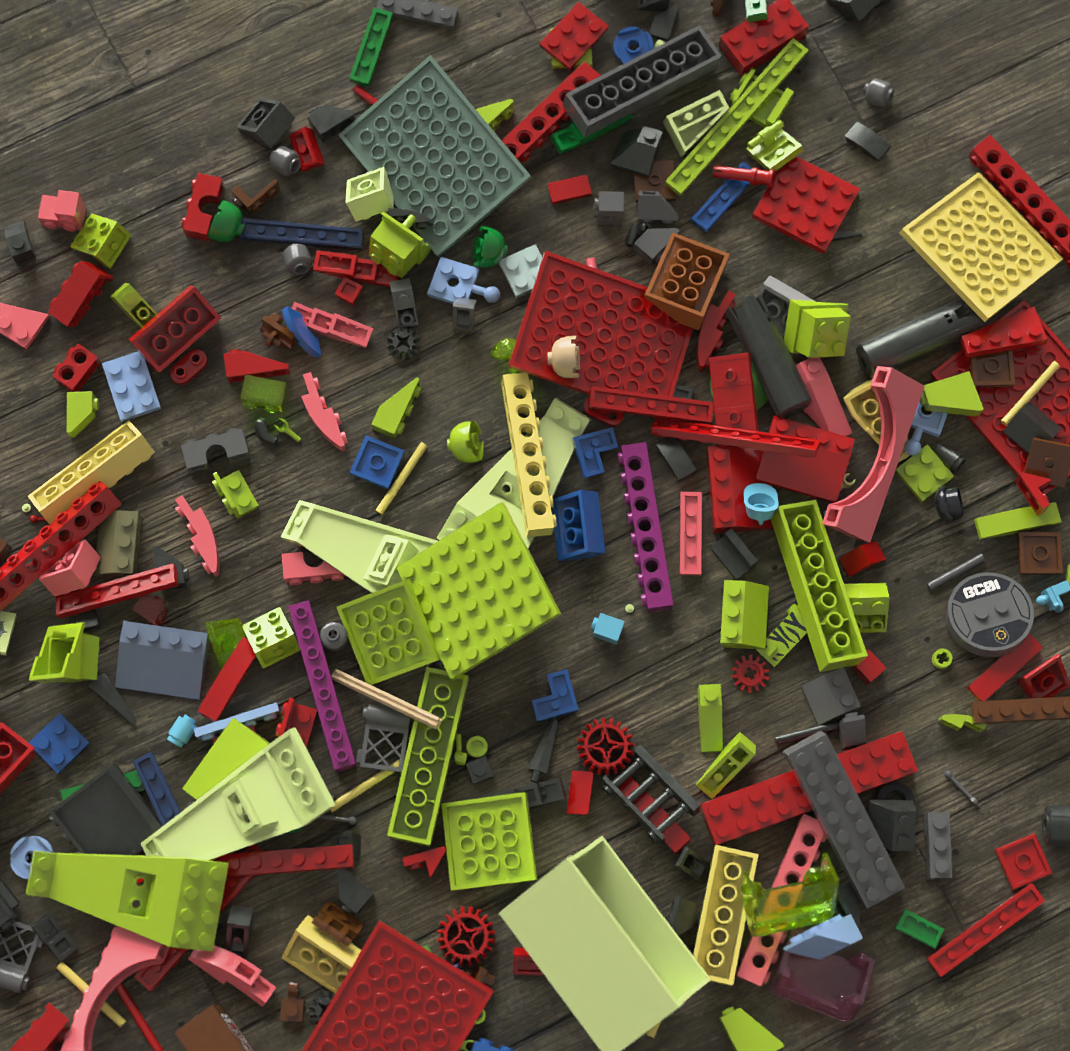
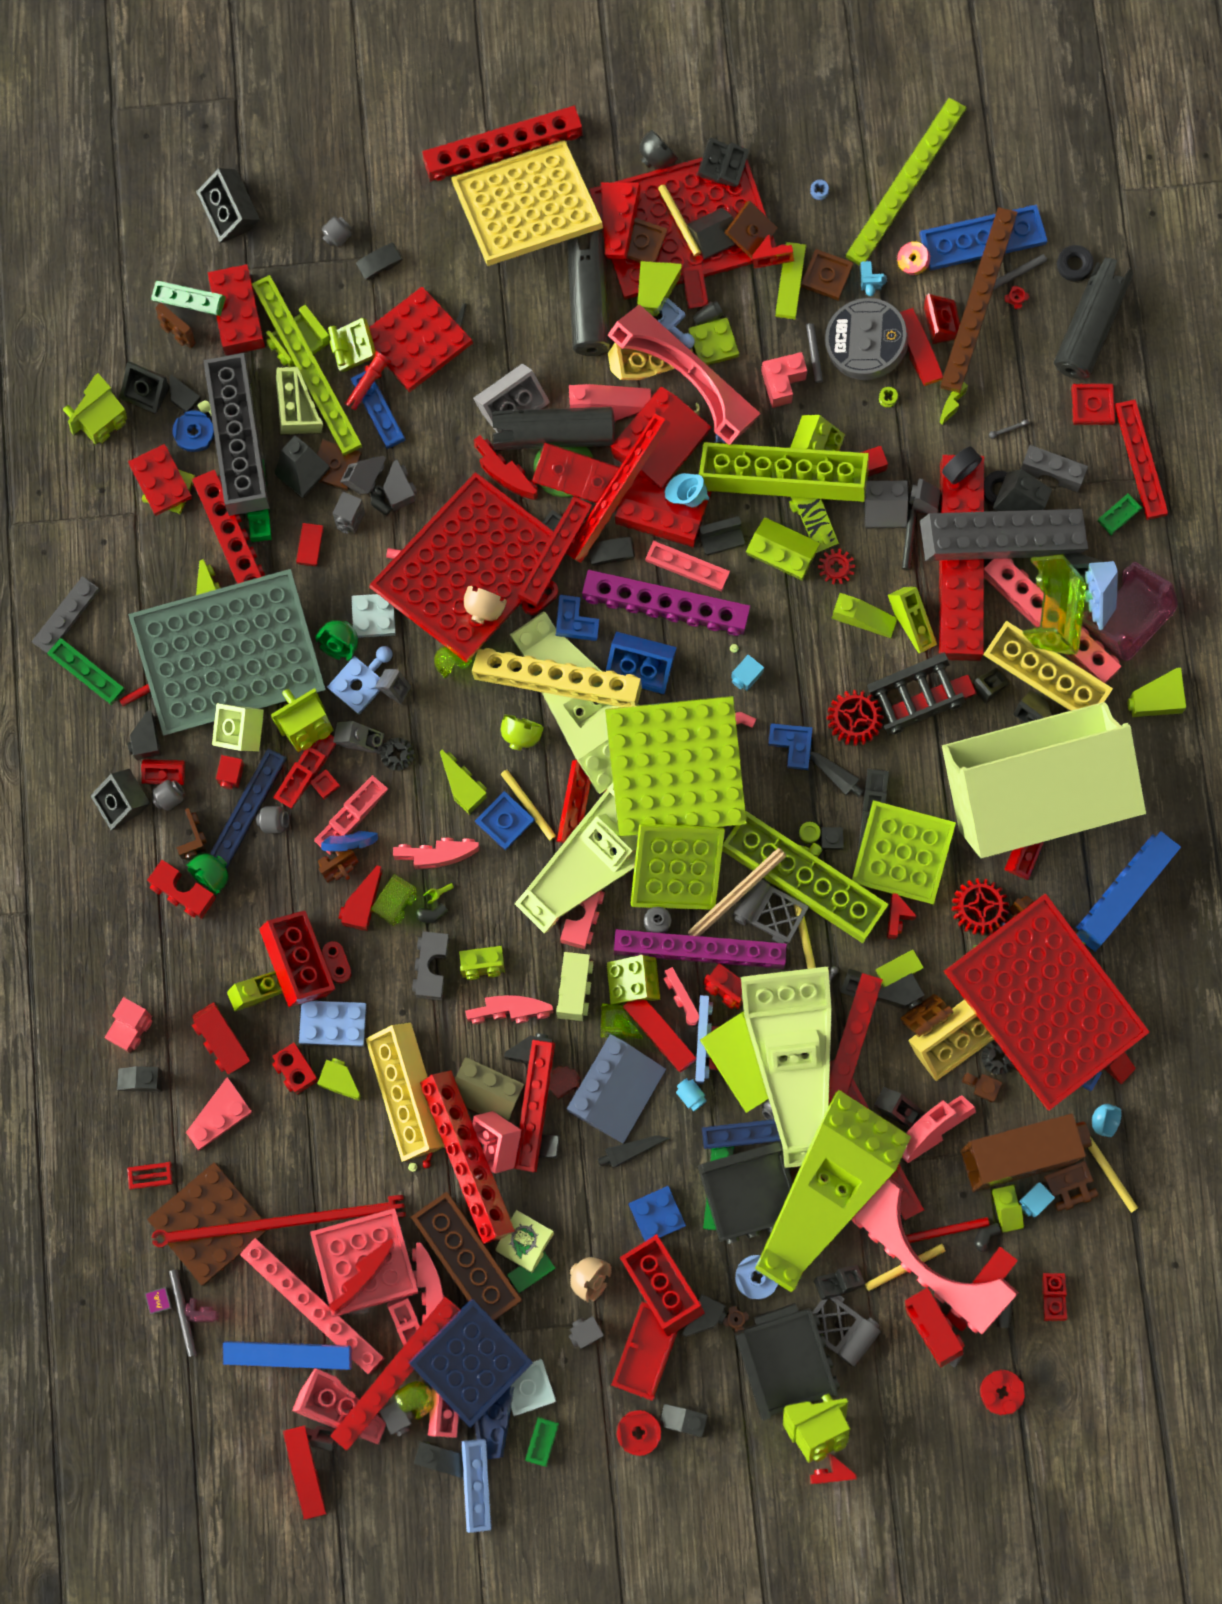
camera: 65 degrees left, 0 degrees up
lime piece [29,623,99,683] -> none
lime bracket [71,214,132,269] -> none
pearl dark grey slope [388,208,434,229] -> none
red slope [566,771,594,816] -> none
dark orange slope [644,232,730,330] -> none
lime piece [784,300,851,358] -> none
red slope [839,541,886,578] -> none
black piece [934,486,964,523] -> none
none -> red brick [216,755,245,789]
none -> yellowish green wedge [556,952,594,1021]
none -> red plate [557,760,591,843]
none -> coral plate [663,967,699,1026]
none -> red tile [681,265,708,309]
none -> coral arm [735,712,757,728]
none -> coral brick [761,352,807,408]
none -> lime tile [875,950,923,987]
none -> black tyre [942,446,982,484]

